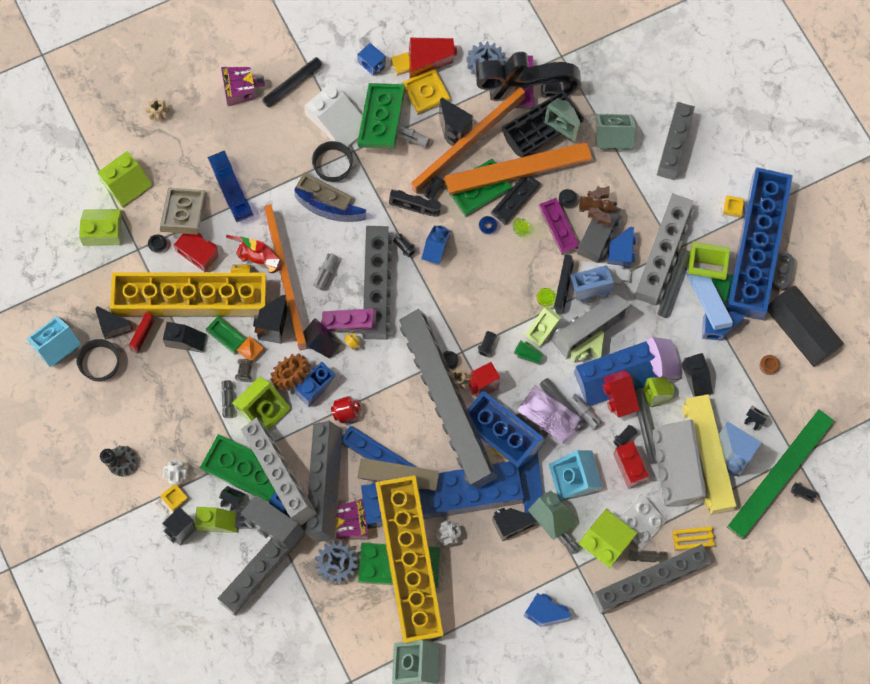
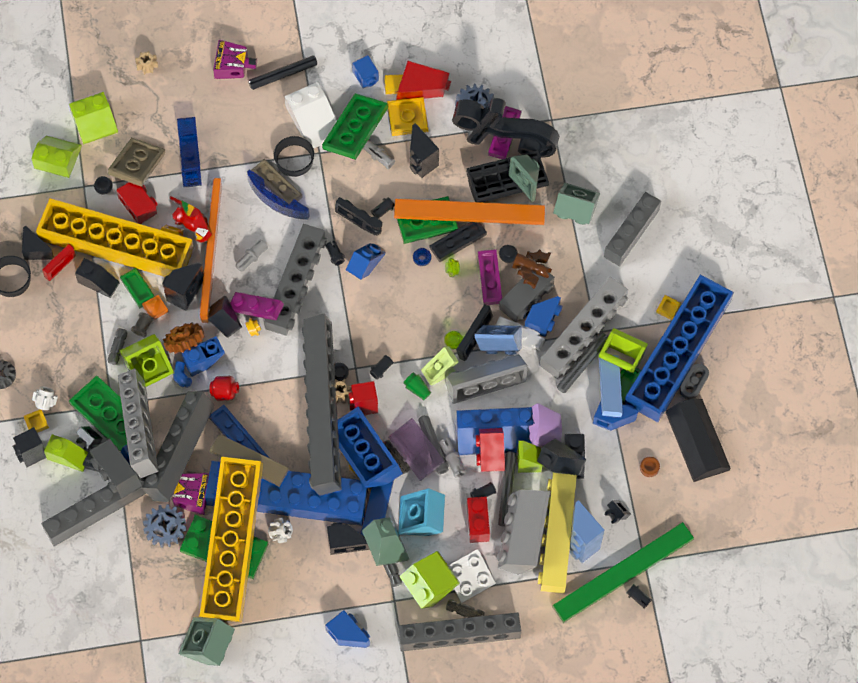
camera: 20 degrees right, 5 degrees down
orange tile [411,87,525,194] -> none
yellowish green slope [569,330,604,362] -> none
yellow tile [672,526,715,551] -> none
none -> blue arm [173,361,192,388]
none -> black slope [537,438,586,476]

